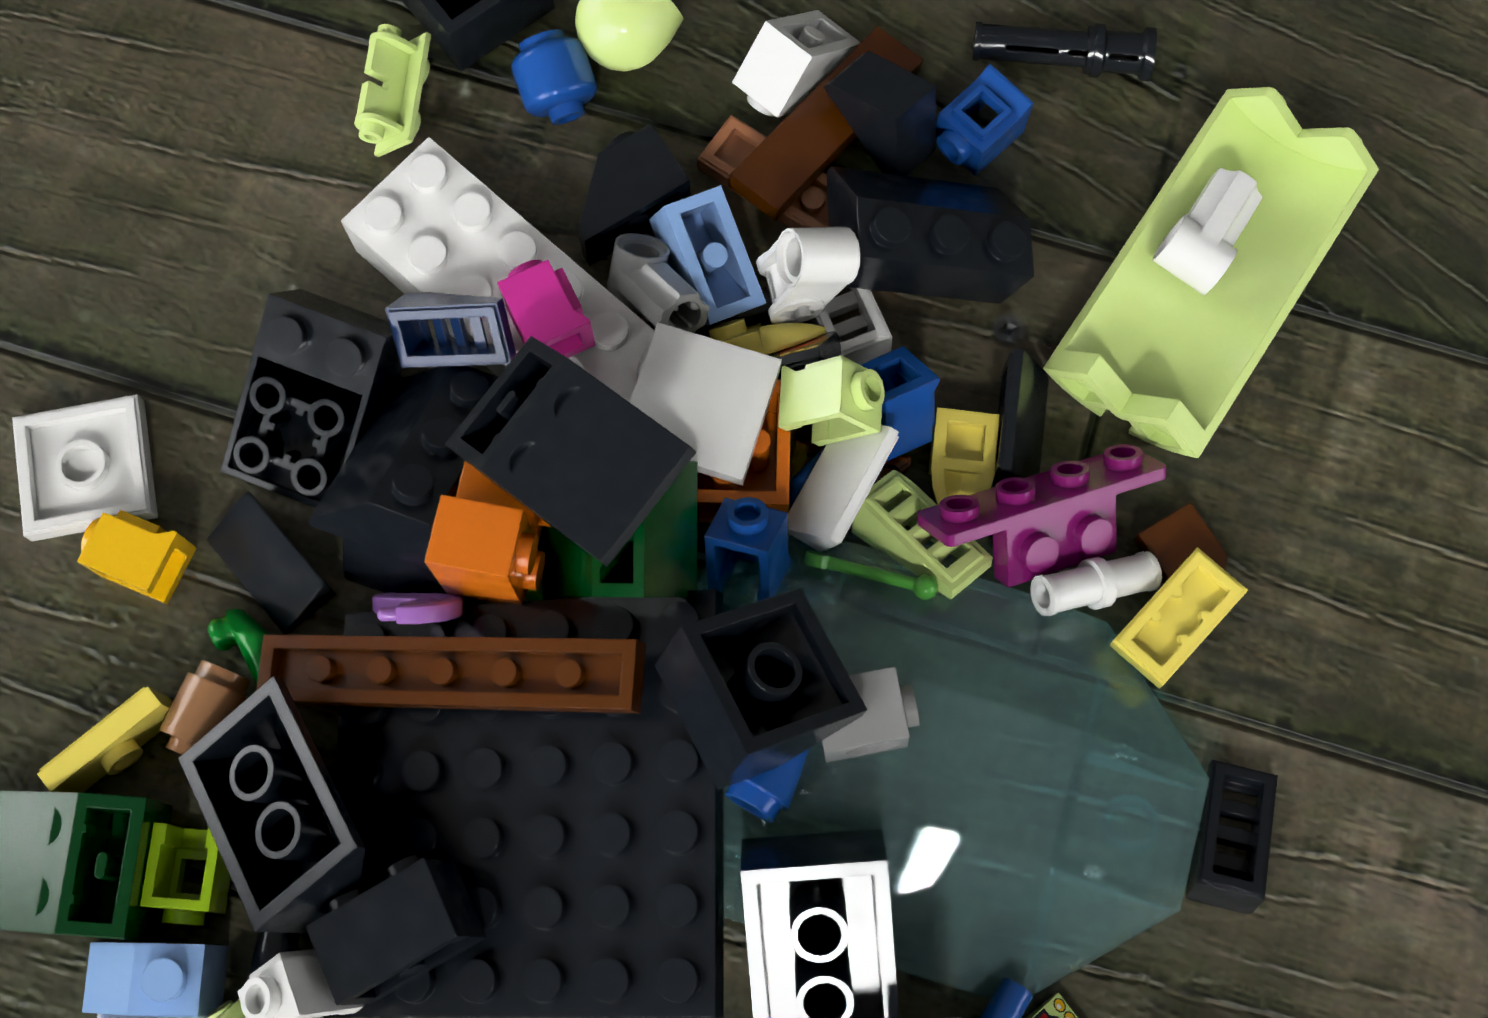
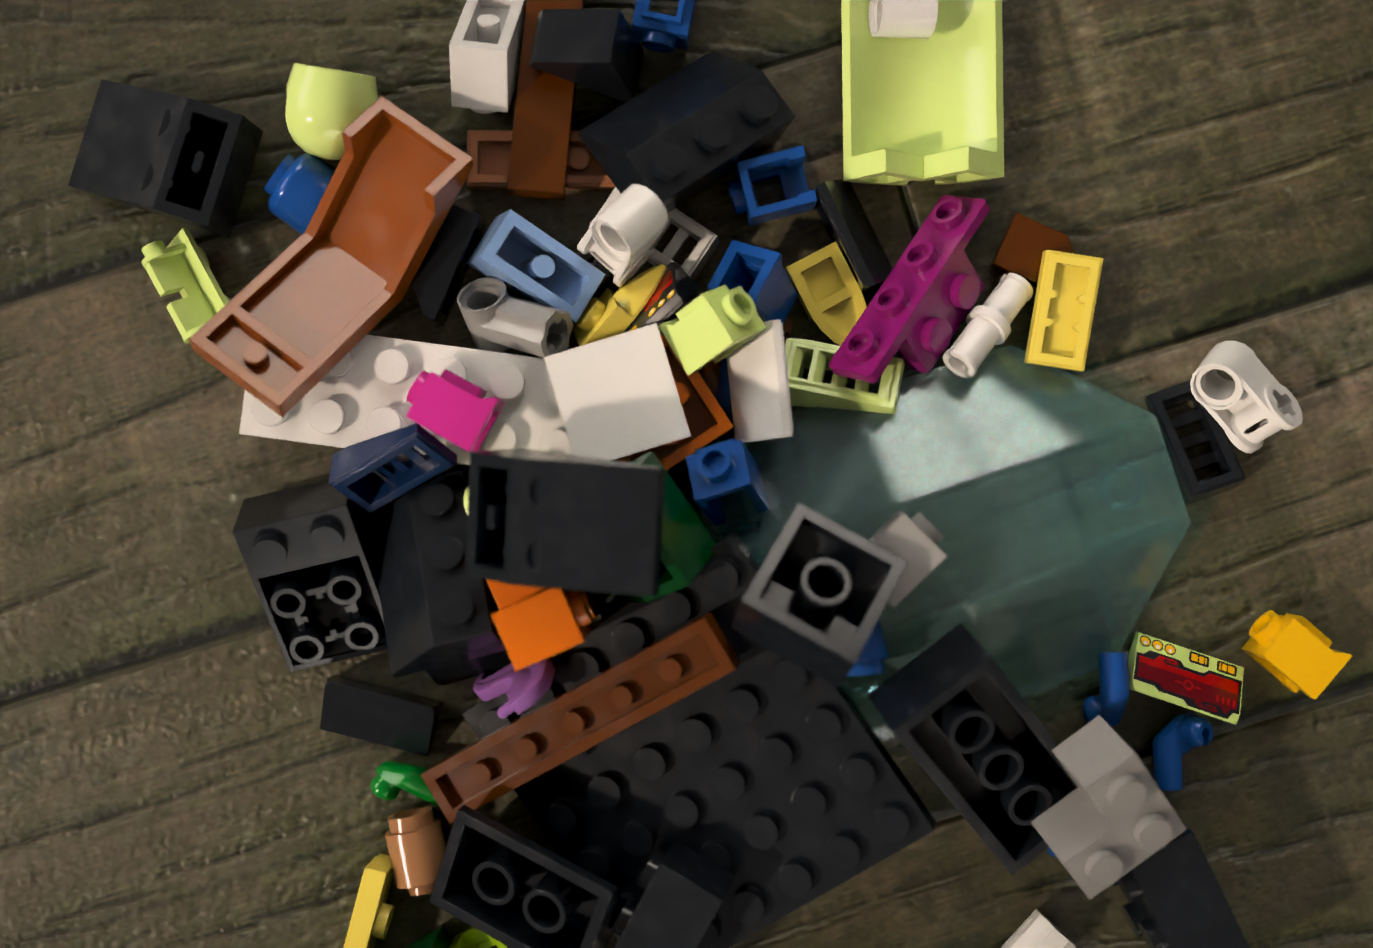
camera: 35 degrees left, 15 degrees up
white tile [12,394,158,542] -> none
yellow window [77,510,197,605] -> none
bright green hinge [803,550,938,600] -> none
none -> dark orange windscreen [189,96,473,418]
none -> blue window [728,145,818,226]
none -> white piece [1190,341,1303,453]

